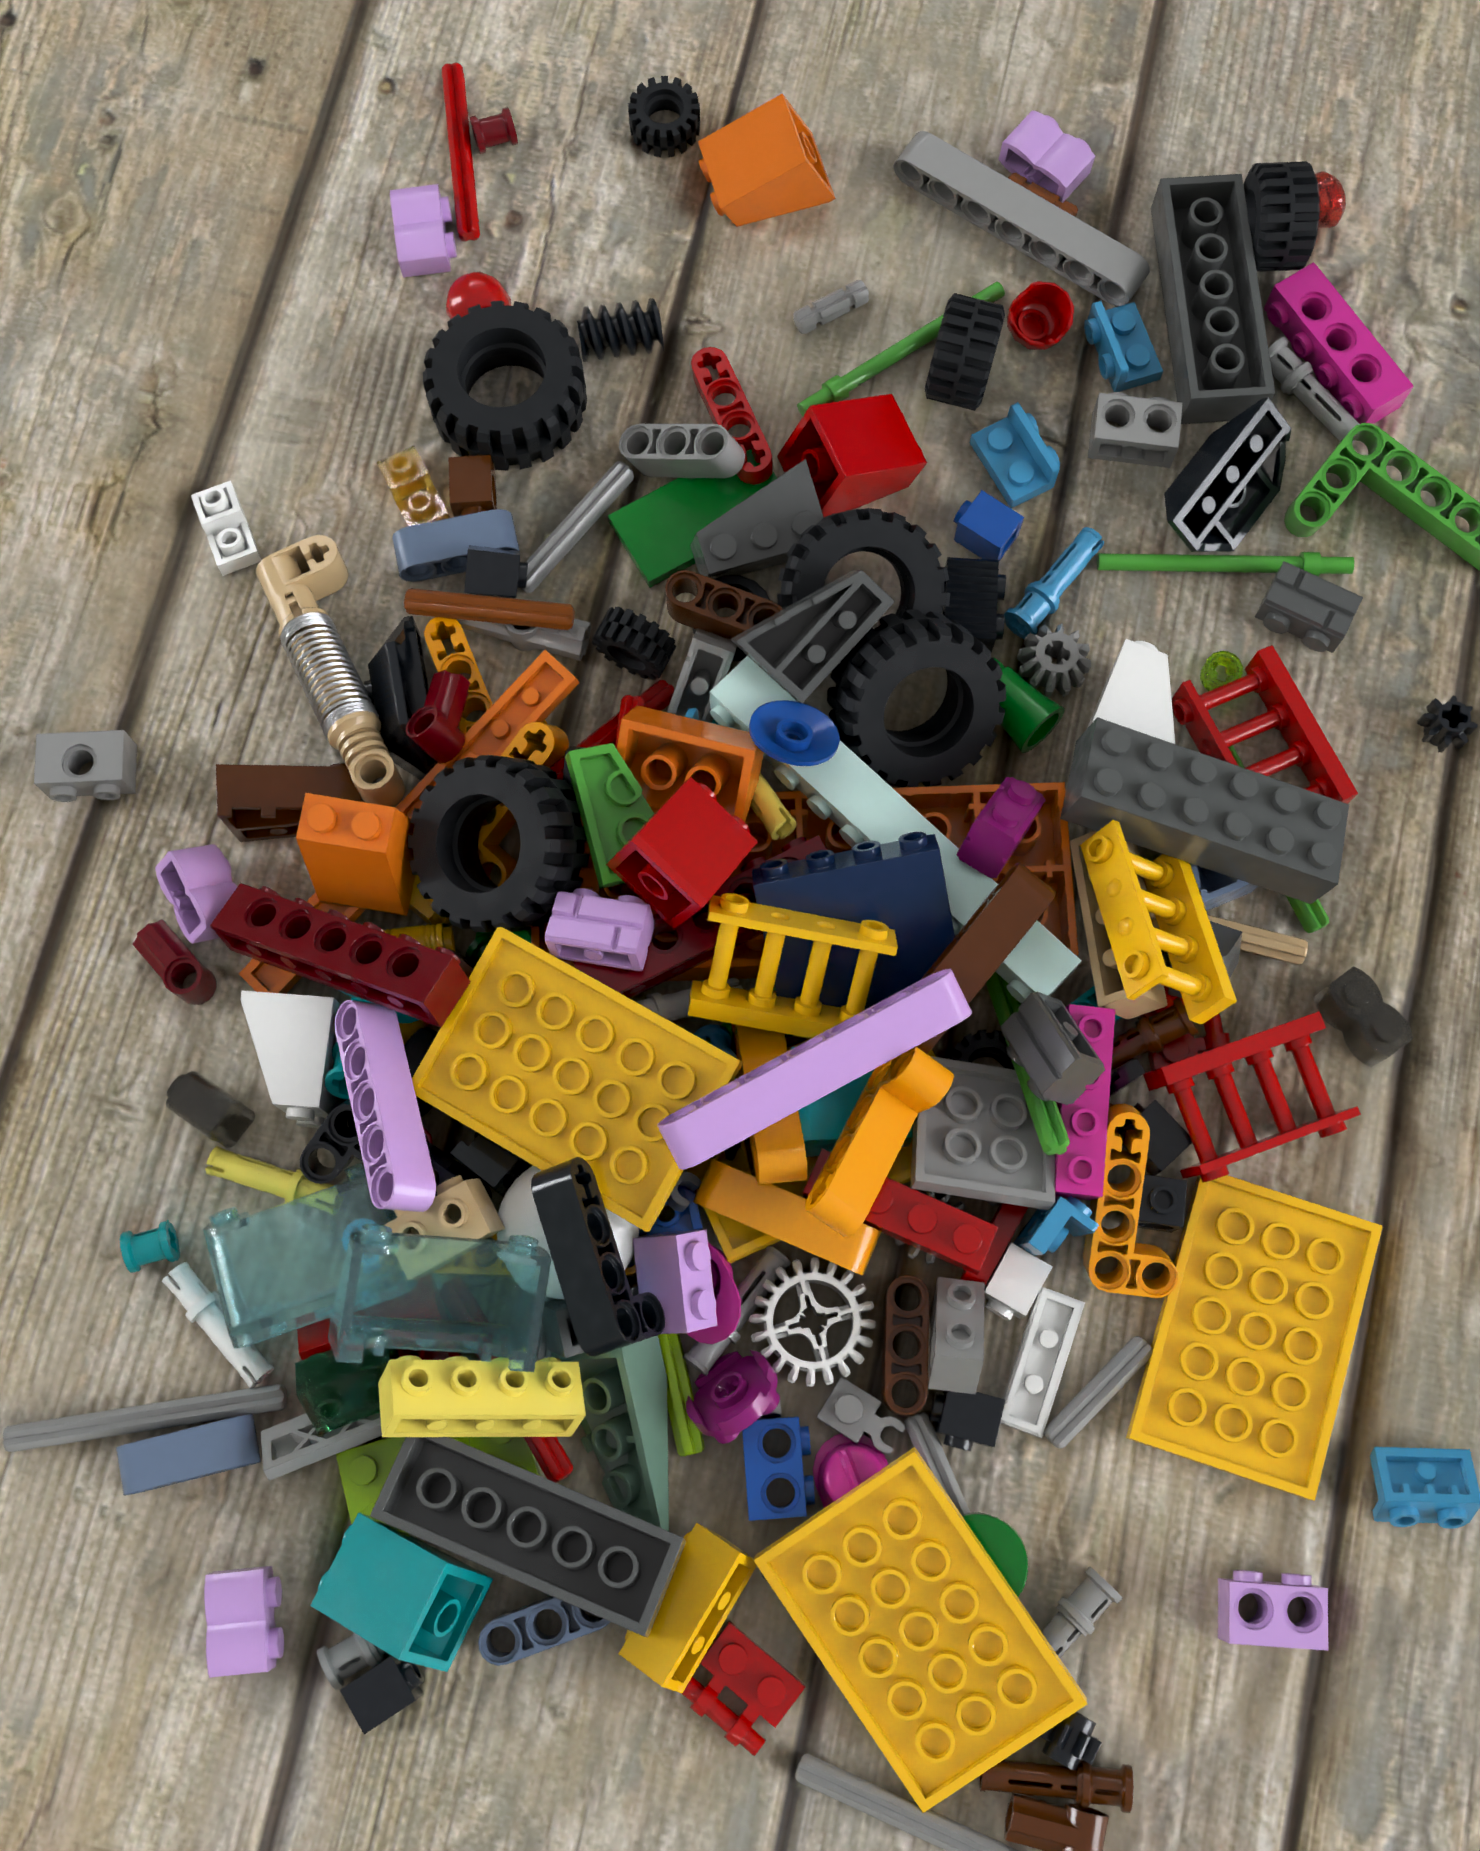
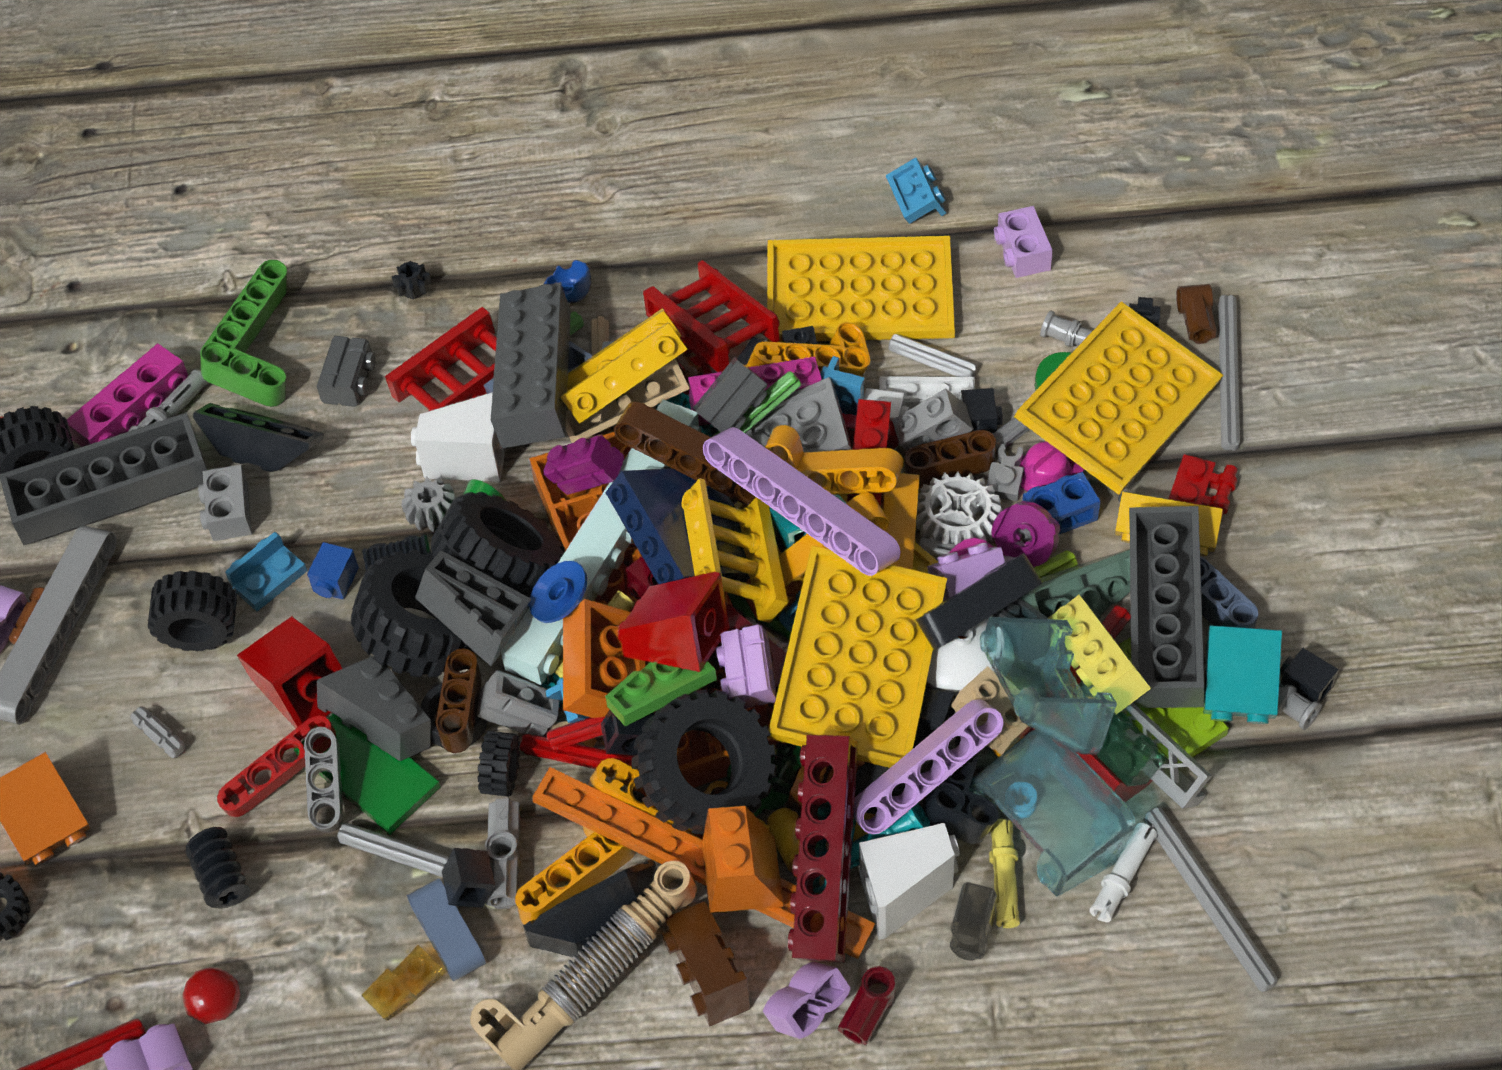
camera: 105 degrees left, 20 degrees down
sand blue beam [116,1414,261,1496] -> none
teal bush [120,1220,180,1273] -> none
lavender brick [204,1566,284,1678] -> none
dark orange axle [404,588,575,630] -> none
dark red piece [406,670,470,764] -> none
black tyre [422,301,587,471] -> none
reddish brown brick [448,455,497,517] -> none
dark red bush [469,107,518,154] -> none
bright green bar [797,282,1005,416] -> none
reddish brown pin [980,1760,1134,1813] -> none
dark azure pin [1004,527,1104,639] -> none
red hair [1007,281,1074,350] -> none
dark azure bracket [1084,301,1163,392] -> none
bright green bar [1097,552,1354,577] -> none
clear neon green bush [1200,651,1243,691] -> none
clear smoke brick [1314,966,1413,1067] -> none
none -> blue hair [544,260,591,304]

